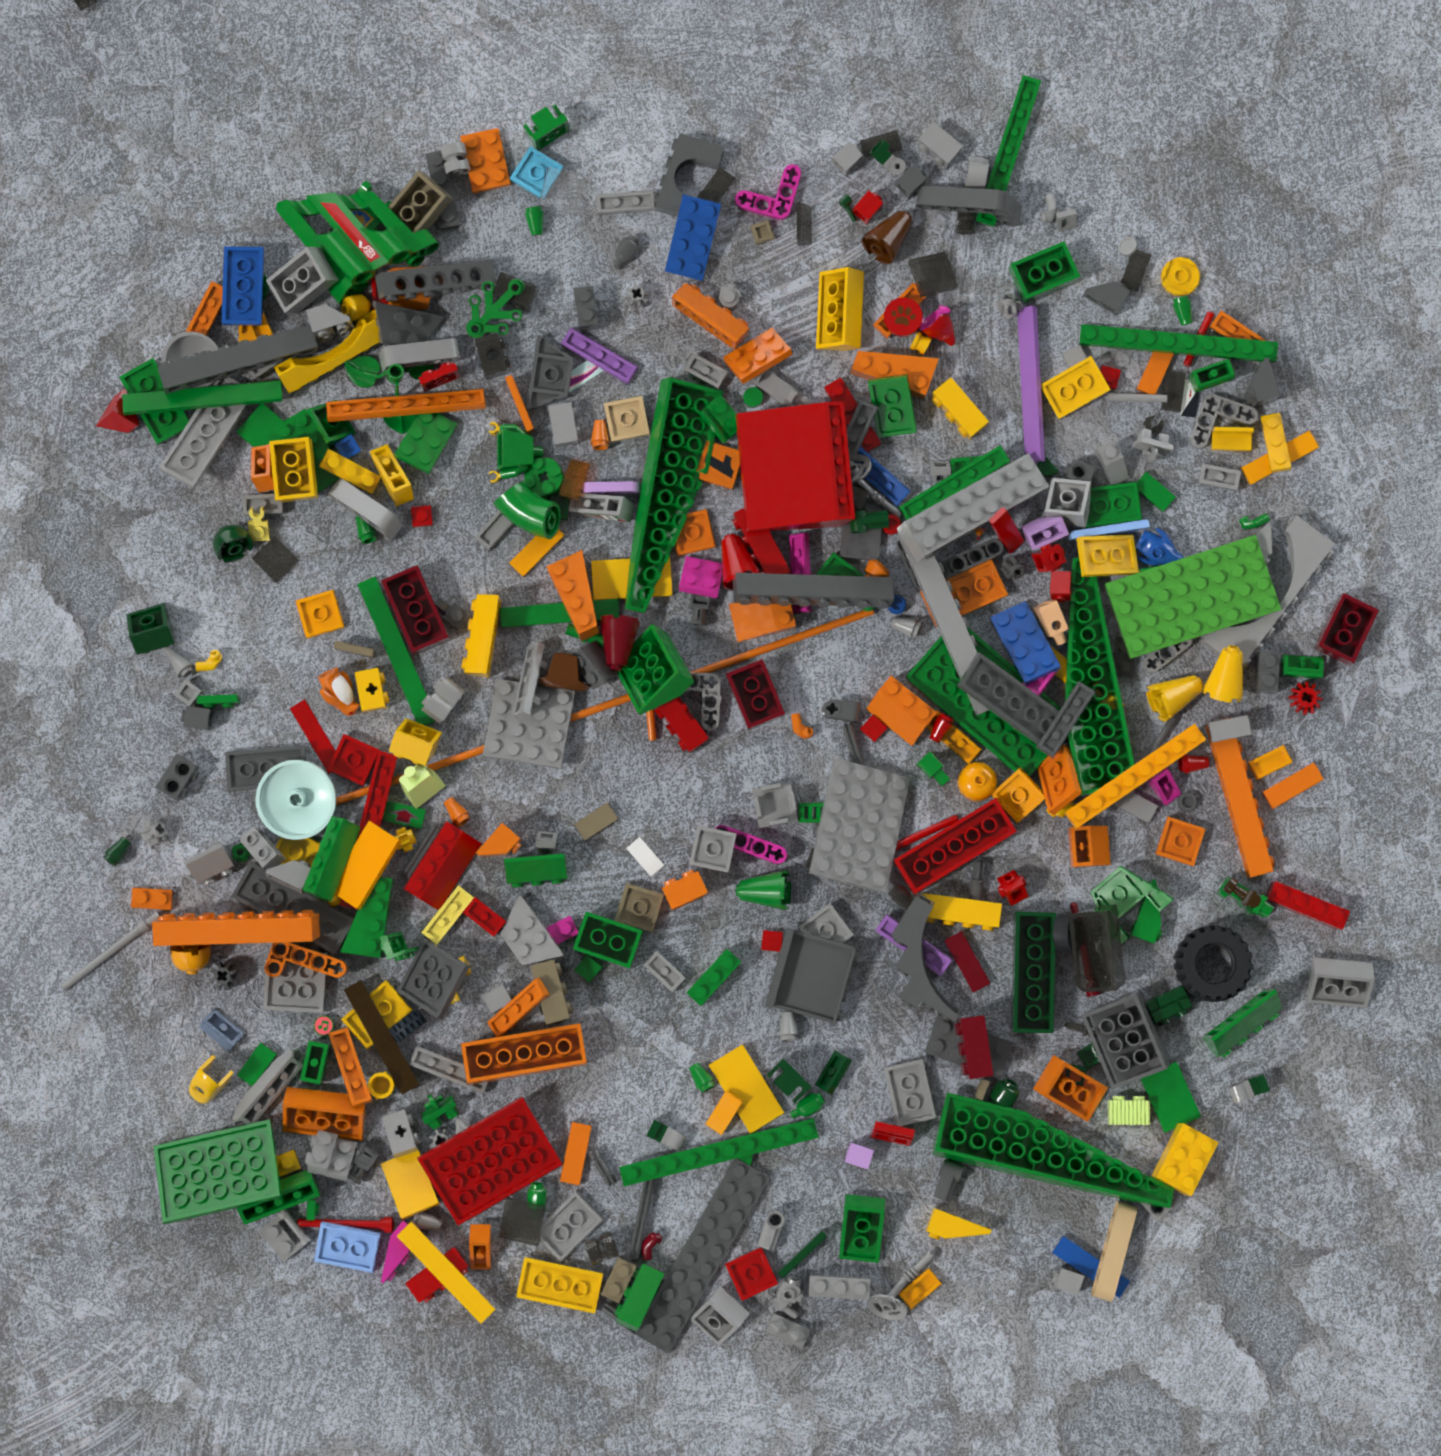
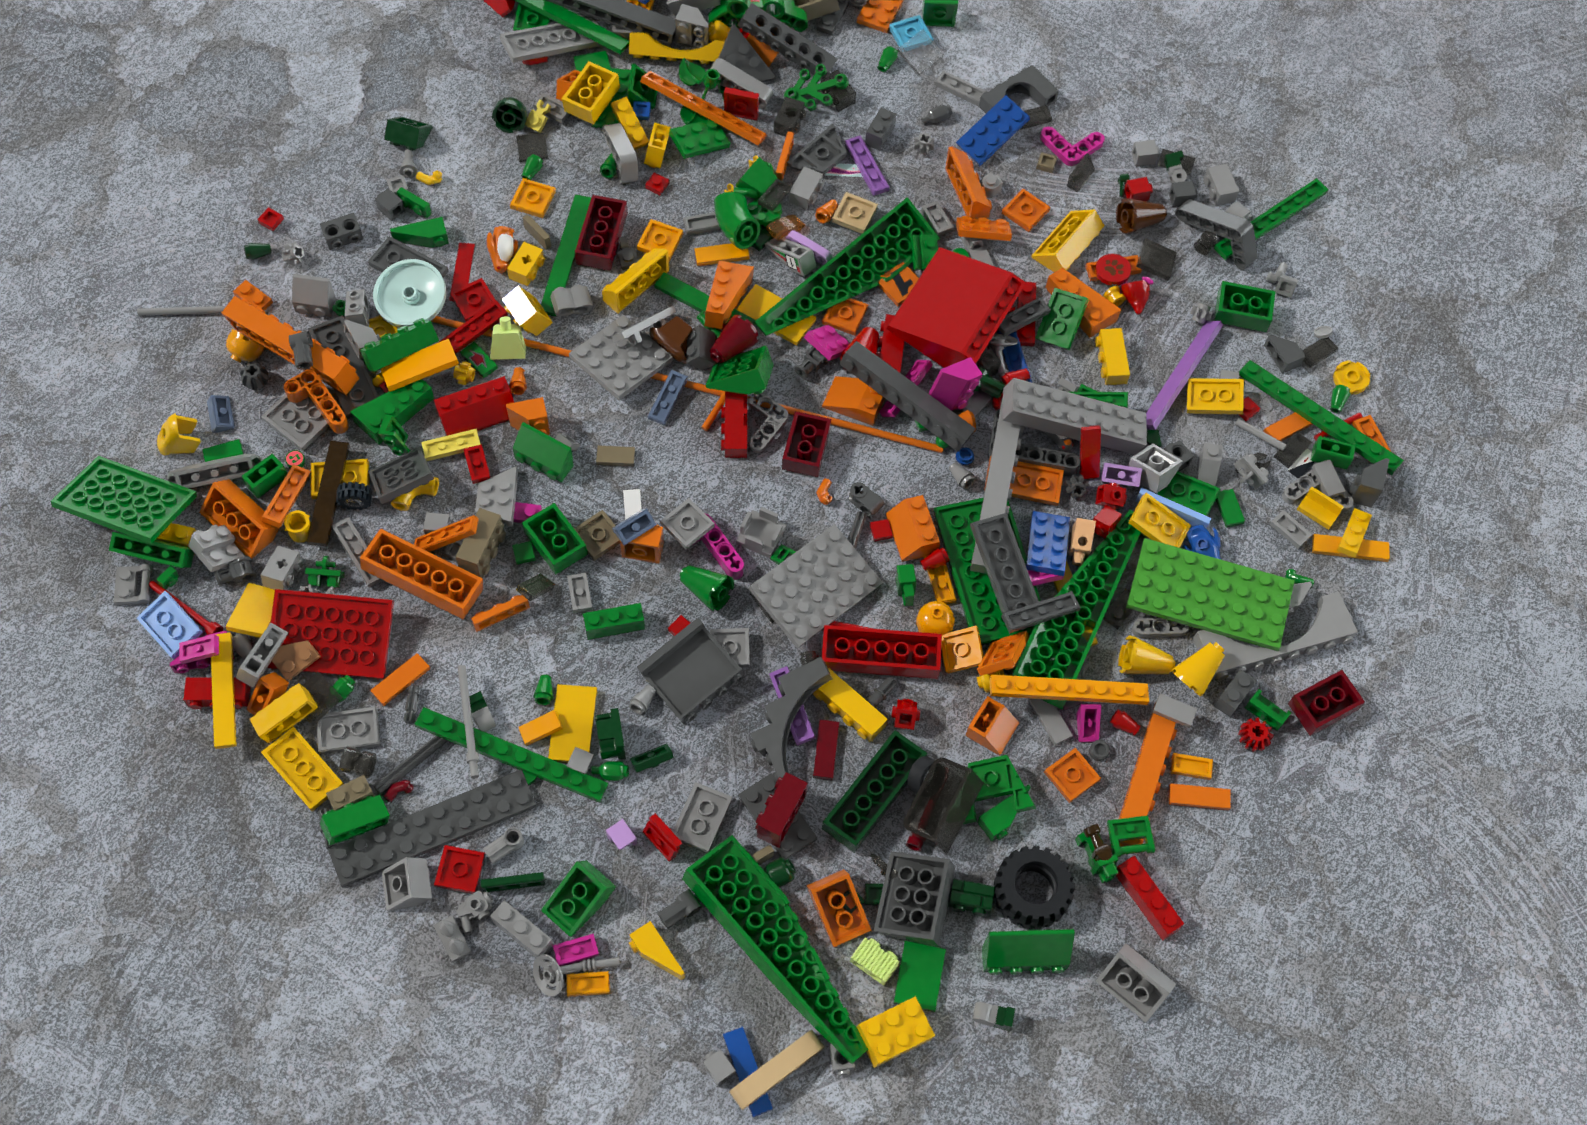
camera: 35 degrees right, 20 degrees down
none -> dark pink plate [179,634,219,664]
none -> light grey slope [236,623,288,688]
none -> yellow brick [249,683,318,744]
none -> red plate [258,207,284,231]
none -> medium nougat wing [272,640,321,681]
none -> dark grey piece [289,331,313,370]
none -> green slope [390,217,449,248]
none -> light grey bar [458,665,479,779]
none -> orange plate [471,594,530,632]
none -> clear smoke tile [516,573,555,601]
none -> green cone [521,154,543,180]
none -> dark pink plate [553,934,599,966]
none -> light grey slope [567,747,594,774]
none -> sand blue slope [612,508,656,545]
none -> light orange plate [637,219,683,261]
none -> sand blue tile [648,370,688,426]
none -> clear smoke tile [758,179,792,211]
none -> dark pink slope [928,357,983,411]
none -> orange tile [1001,189,1051,232]
none -> red cone [1001,368,1030,386]
none -> green plate [1107,815,1155,857]
none -> light grey tile [1312,460,1346,498]

